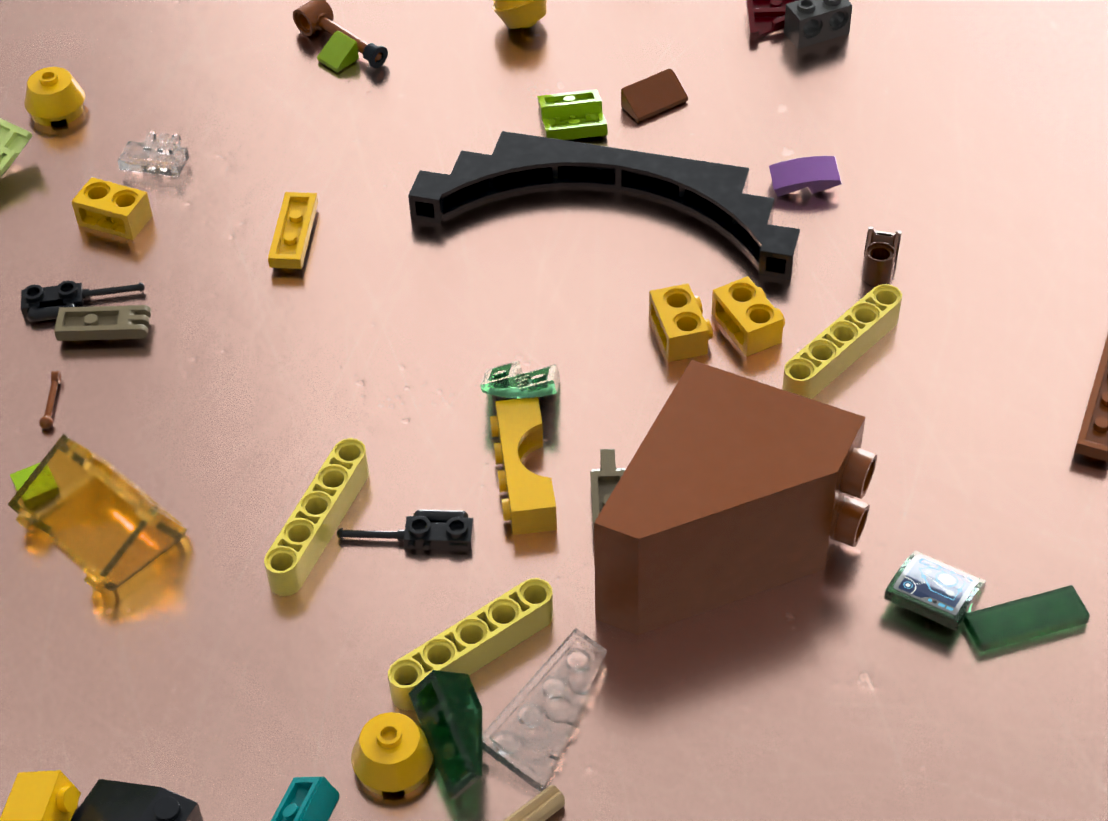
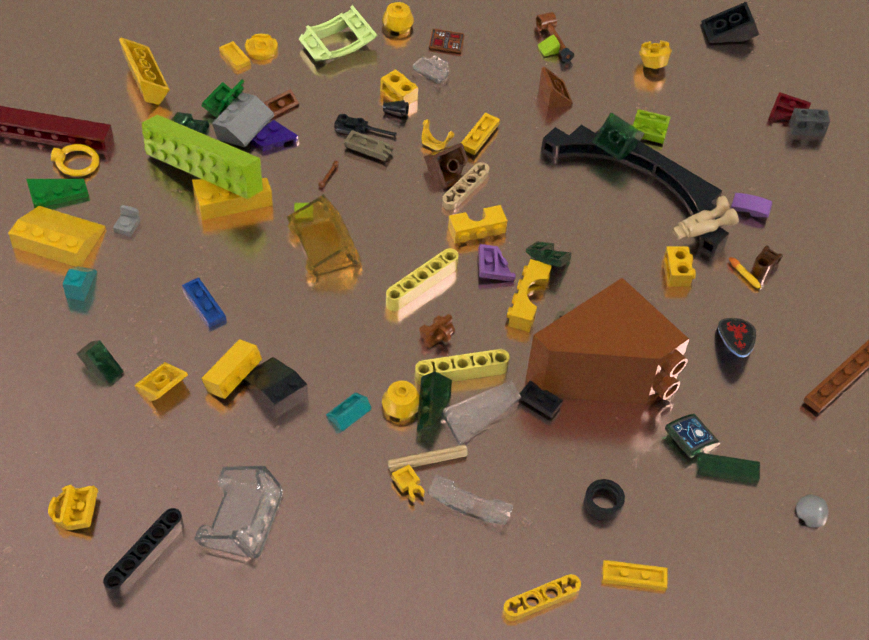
camera: 20 degrees right, 5 degrees up
black piece [337,509,474,551] -> none
dark orange slope [621,68,688,122] -> none
yellow brick [649,283,713,362] -> none
light yellow beam [782,284,902,399] -> none
none -> black cone [383,100,409,117]
none -> dark orange hips [419,314,455,348]
none -> yellow helmet [422,119,454,151]
none -> reddish brown slope [424,143,468,189]
none -> slope [429,29,464,53]
none -> tan beam [442,162,490,210]
none -> yellow arch [448,205,508,243]
none -> medium lavender wing [478,244,516,282]
none -> black plate [519,380,563,418]
none -> dark orange slope [539,67,573,109]
none -> black tyre [584,479,625,521]
none -> clear green slope [592,113,645,161]
none -> tan piece [672,195,739,240]
none -> shield [718,318,756,358]
none -> yellow piece [729,257,761,289]

